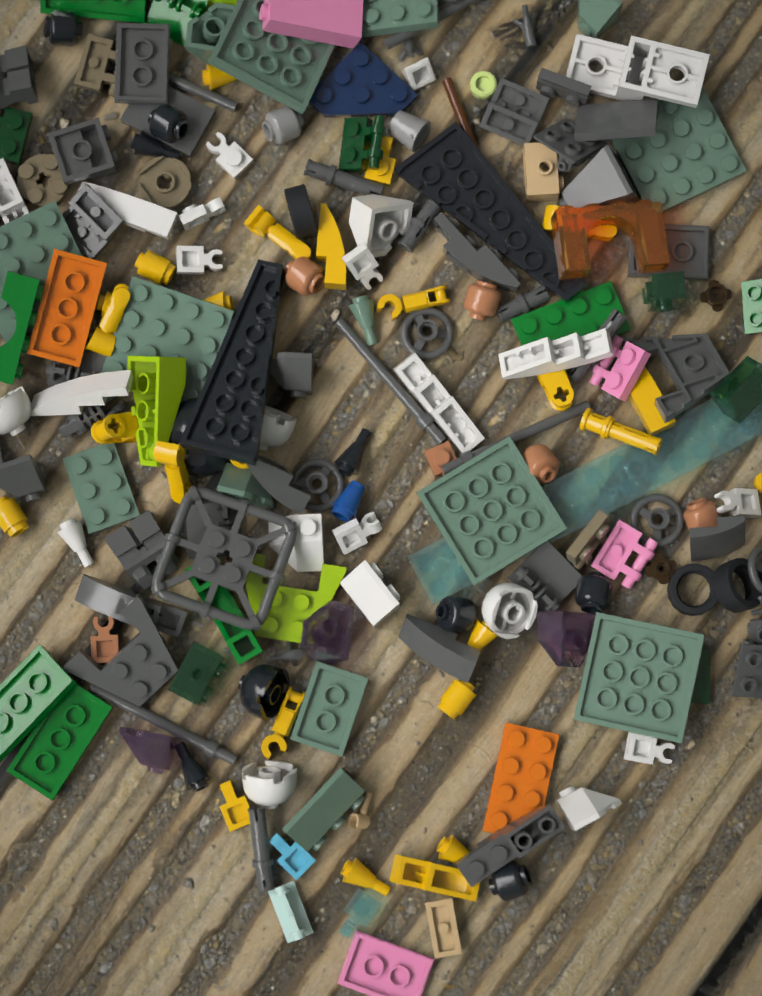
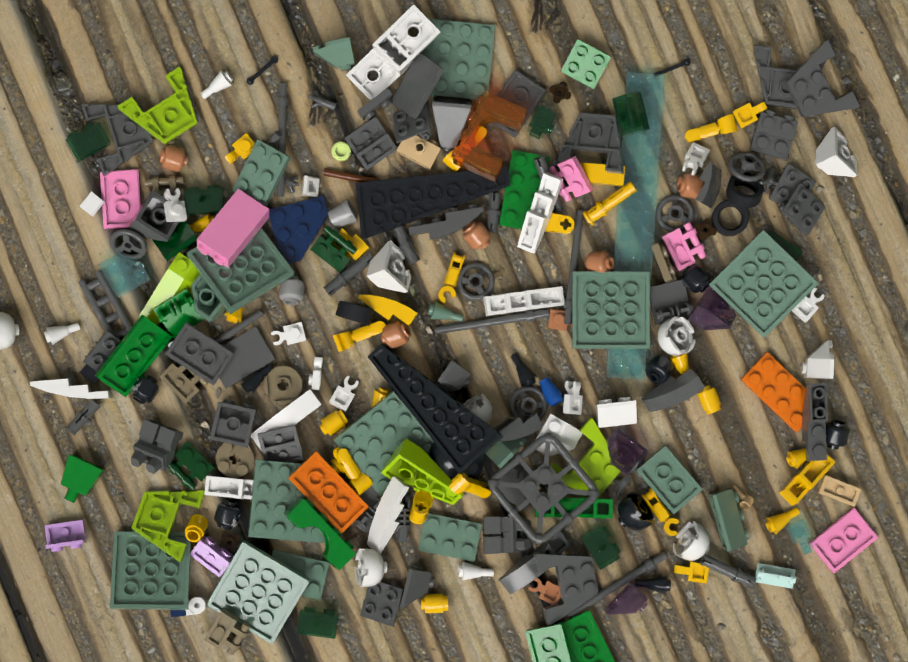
camera: 65 degrees left, 5 degrees up
black head [148,104,189,144] -> none
medium azure plate [269,832,316,880] -> none
white plate [342,242,383,290] -> none

